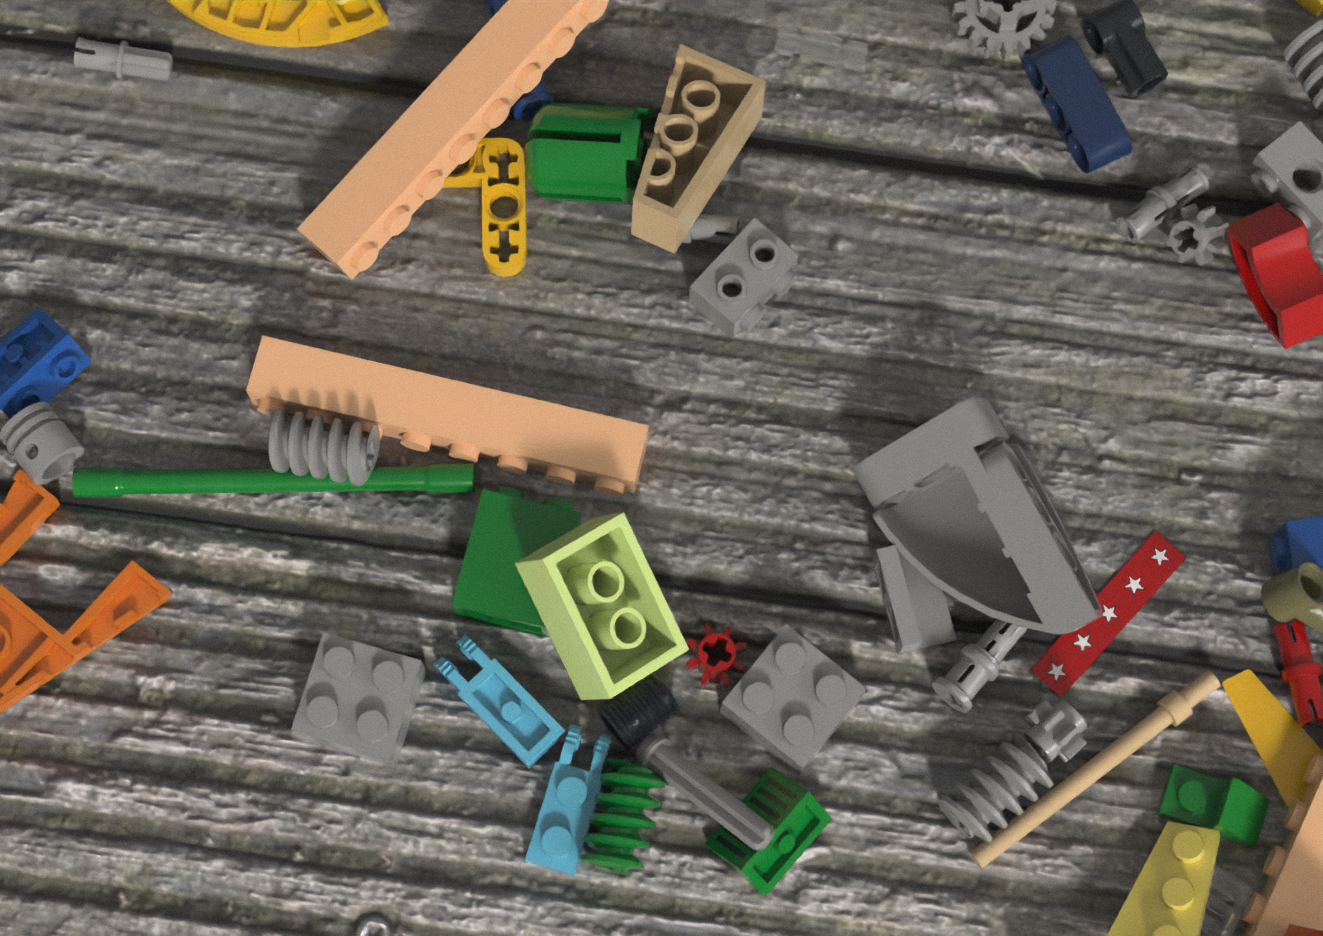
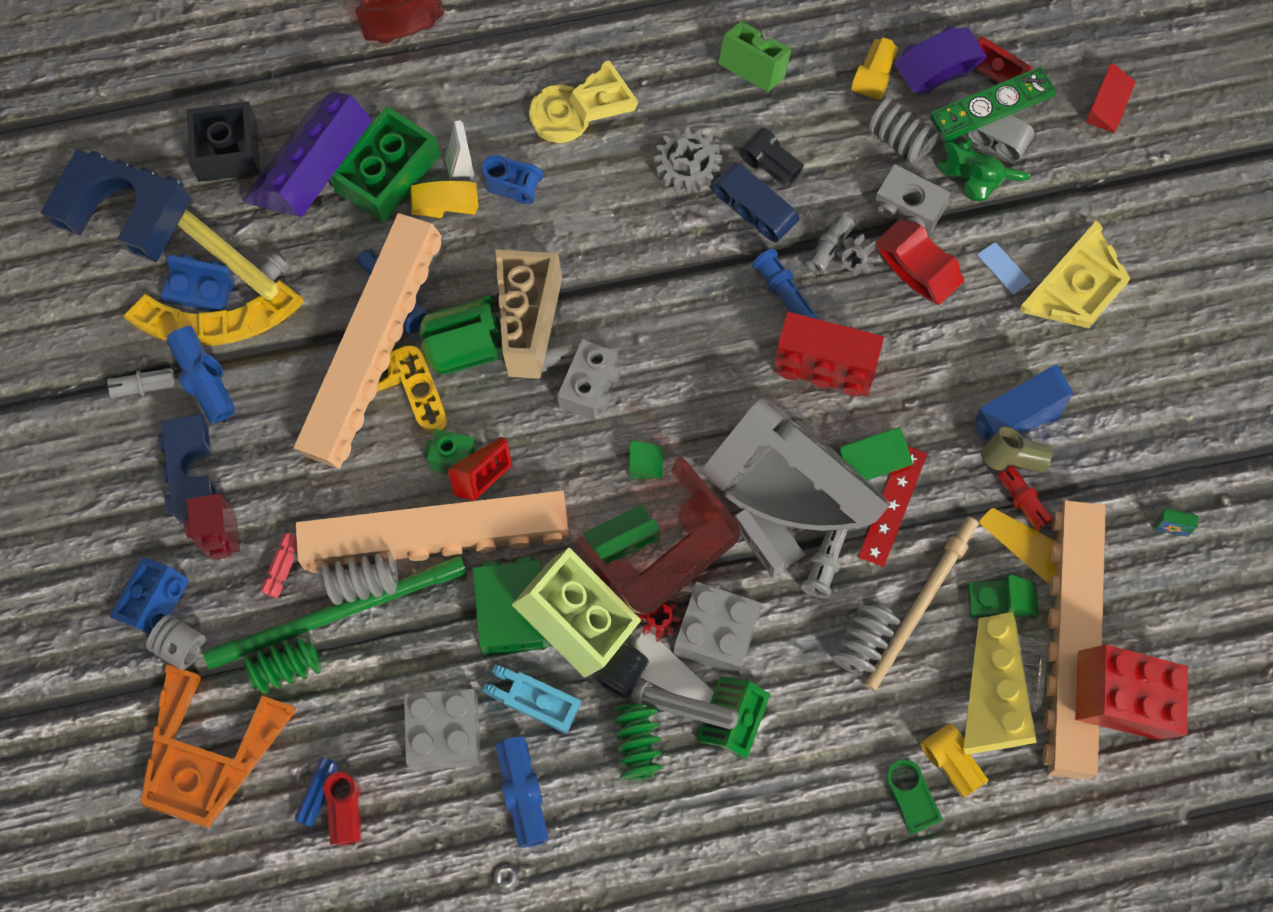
camera: 15 degrees left, 5 degrees down
medium azure hinge [525,724,613,877] -> none
light grey gear [1023,699,1087,763] -> none
none -> dark blue arch [158,414,217,524]
none -> blue piece [166,326,236,423]
none -> dark red brick [184,493,240,559]
none -> green piece [244,634,322,695]
none -> coral axle [261,533,297,598]
none -> blue axle [295,757,338,827]
none -> red piece [323,772,362,845]
none -> green brick [424,429,478,474]
none -> red slope [448,437,513,501]
none -> blue piece [495,737,549,848]
none -> clear red windscreen [574,456,741,615]
none -> green panel [583,504,661,569]
none -> green slope [629,441,663,479]
none -> white sticker [634,632,714,703]
none -> blue pin [752,249,820,320]
none -> red brick [774,312,884,397]
none -> green slope [839,427,913,481]

